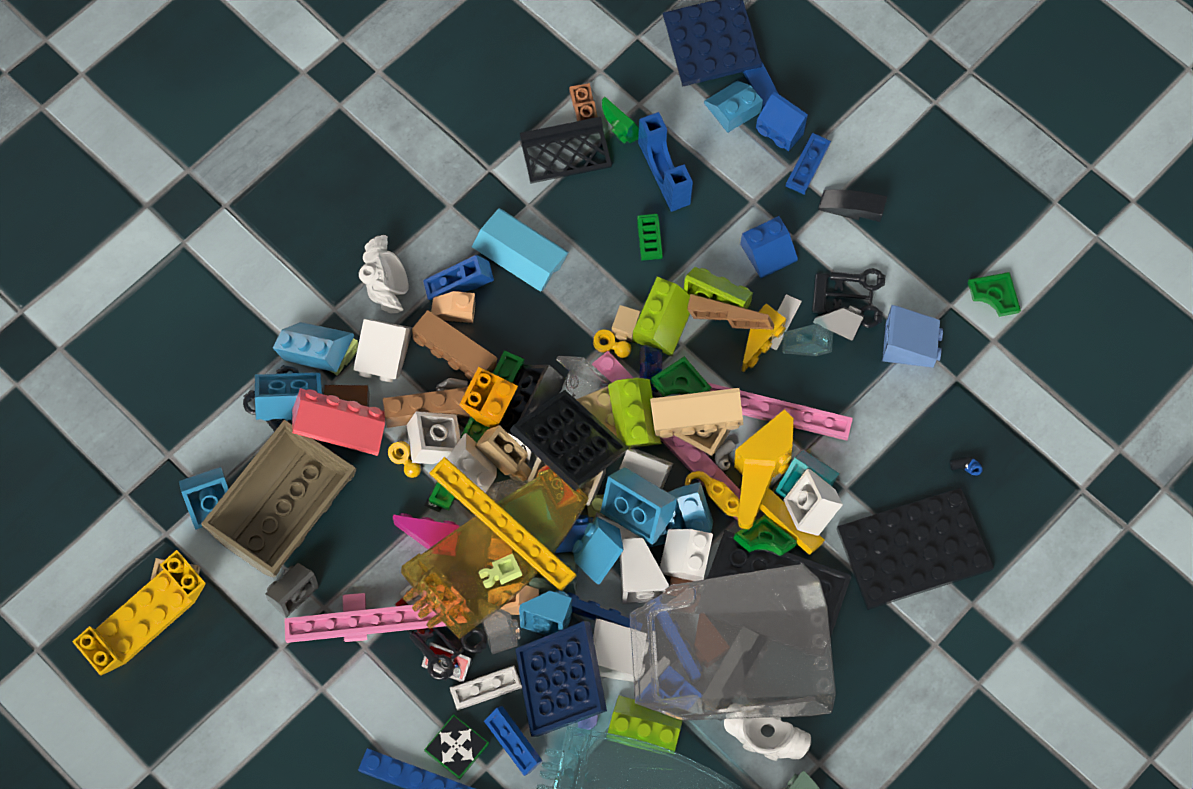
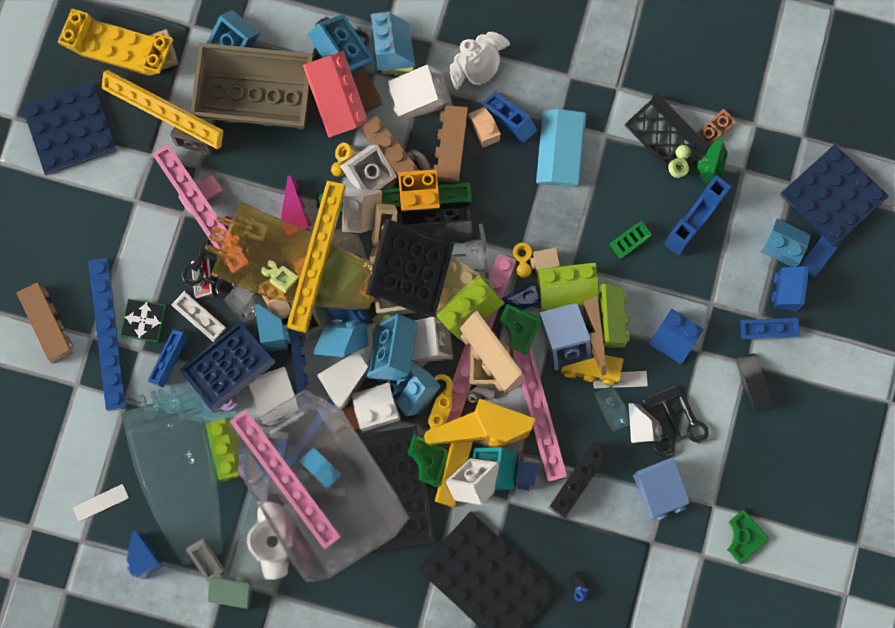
camera: 60 degrees right, 10 degrees up
none -> dark blue plate [22,81,117,176]
none -> yellow tile [102,70,224,149]
none -> bright pink plate [230,409,340,549]
none -> dark azure slope [299,448,341,489]
none -> dark blue brick [514,460,539,491]
none -> medium blue slope [540,303,591,370]
none -> black piece [548,442,609,519]
none -> yellowish green plate [669,145,691,178]

